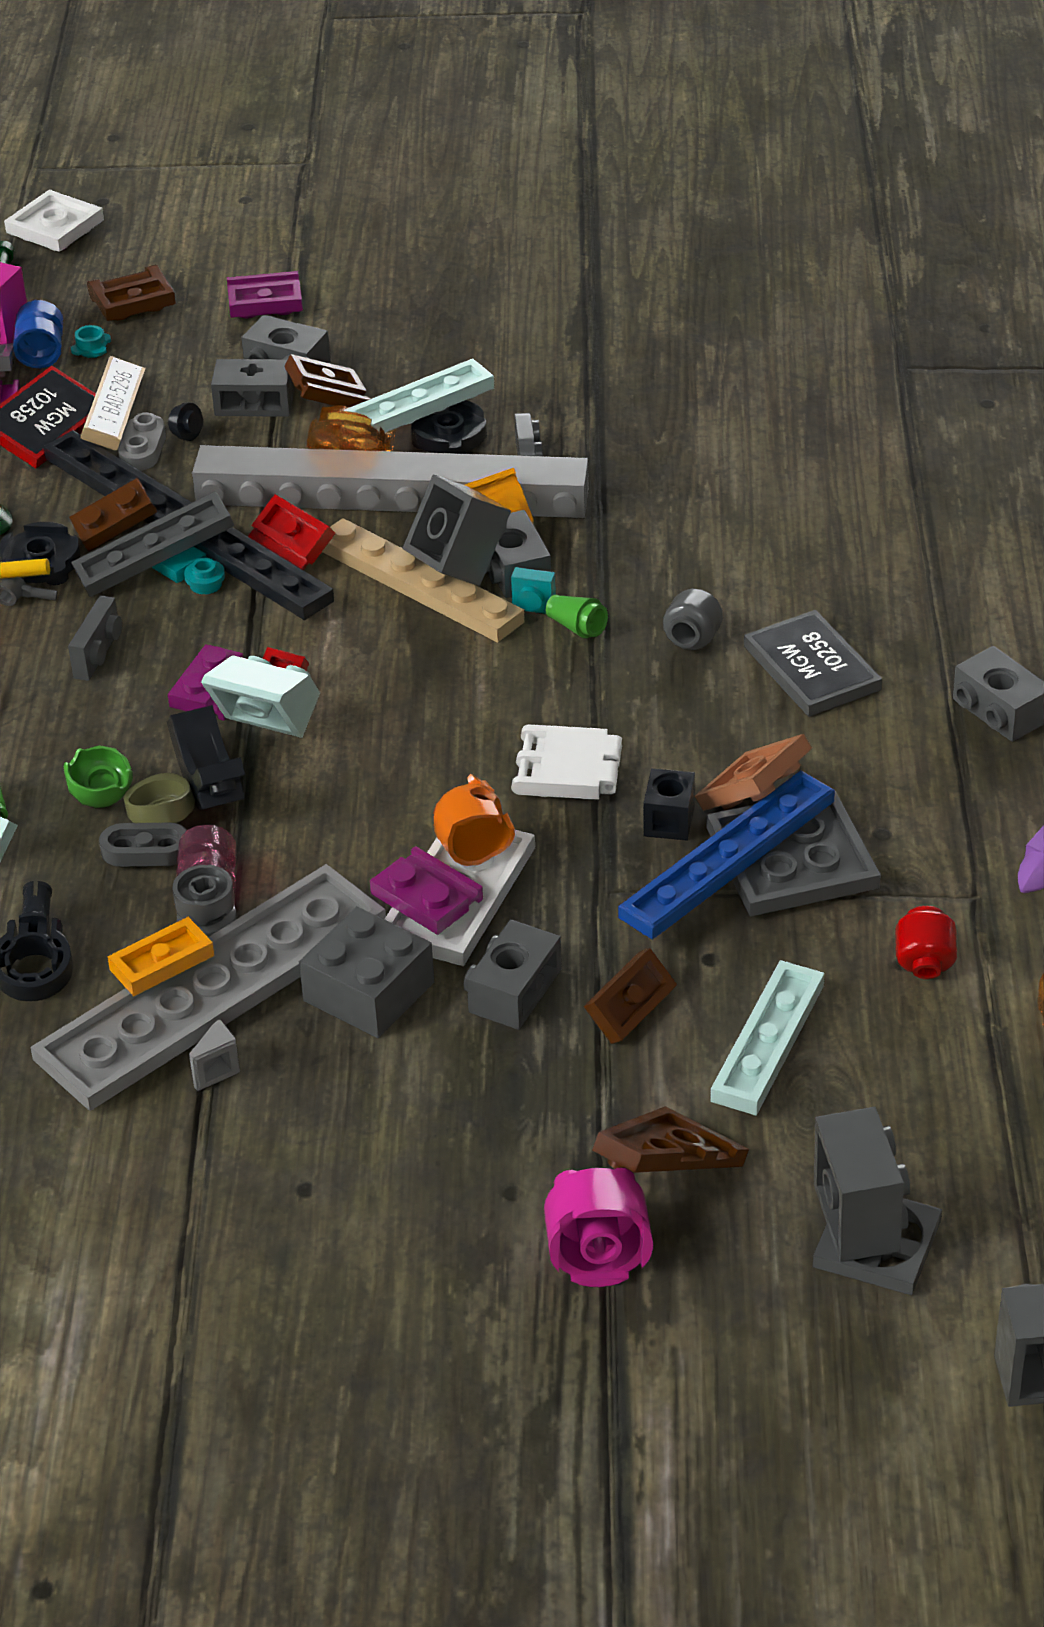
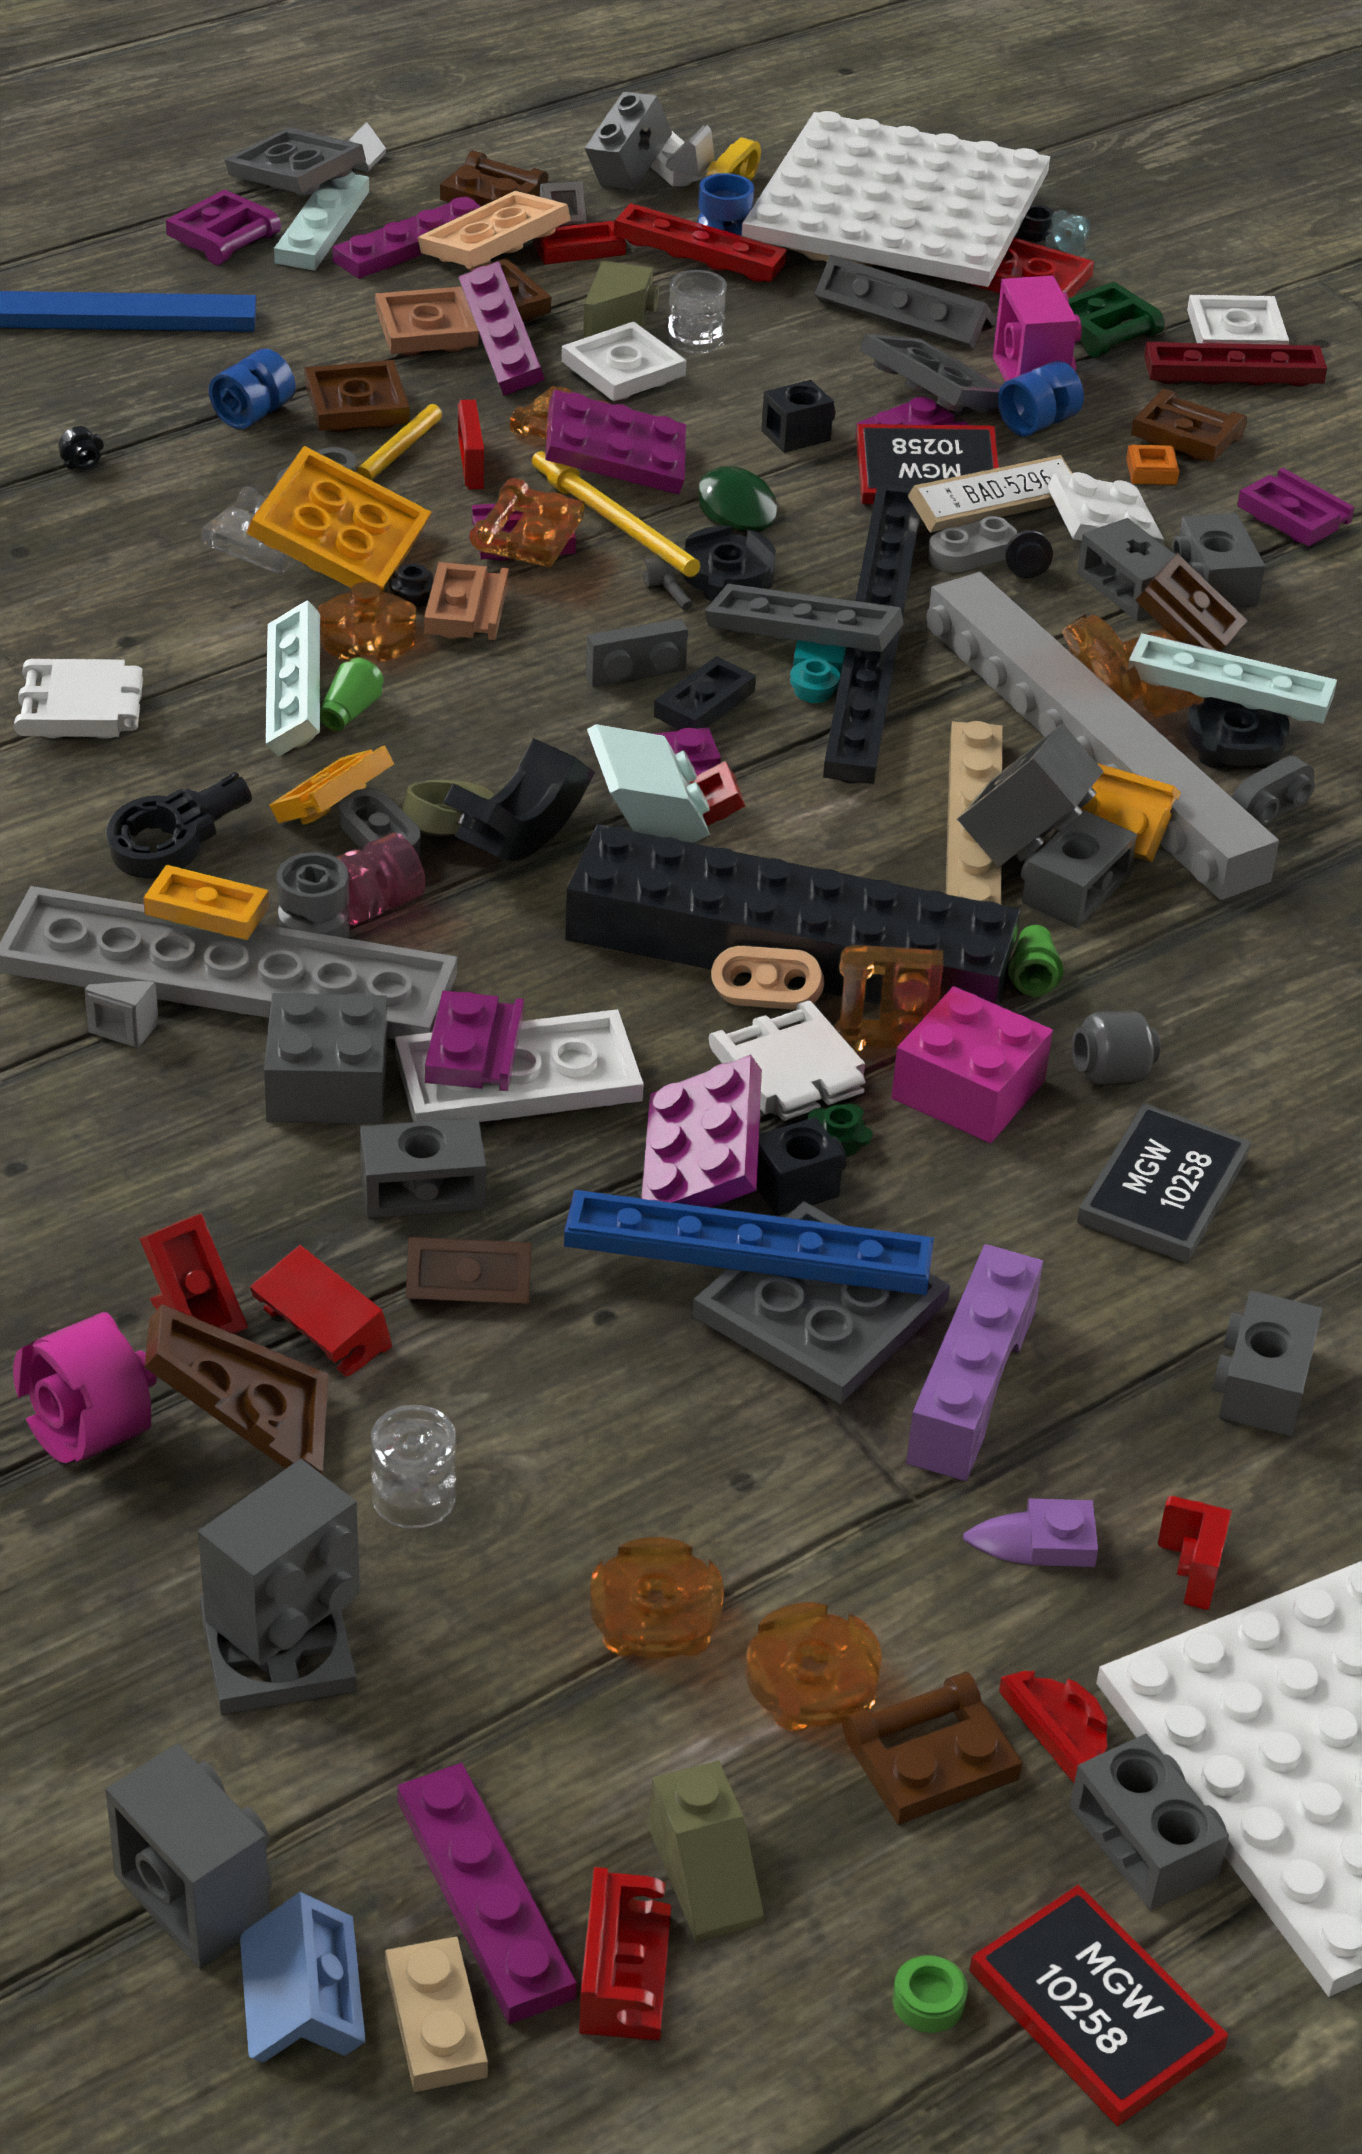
camera: 50 degrees right, 0 degrees up
bright green hair [63,745,133,808] -> none
reddish brown plate [69,478,157,552] -> none
teal plate [70,325,111,358] -> none
red plate [248,494,336,570] -> none
orange helmet [434,774,515,866] -> none
teal plate [511,567,556,614] -> none
nougat plate [695,734,812,811] -> none
light aqua plate [711,960,824,1116] -> none
red head [895,906,957,979] -> none
none -> red slope [139,1213,249,1334]
none -> red hinge [250,1245,393,1376]
none -> light orange plate [269,746,394,825]
none -> clear wheel [371,1405,456,1529]
none -> black brick [565,824,1020,1014]
none -> clear orange plate [590,1537,724,1658]
none -> plate [641,1054,762,1208]
none -> black plate [654,656,756,730]
none -> light nougat plate [711,946,824,1010]
none -> dark green plate [808,1104,873,1157]
none -> clear orange plate [834,945,943,1052]
none -> dark pink brick [891,986,1053,1144]
none -> medium lavender arch [906,1244,1043,1481]
none -> white plate [1047,472,1164,544]
none -> orange tile [1126,445,1179,485]
none -> dark red plate [1144,342,1327,386]

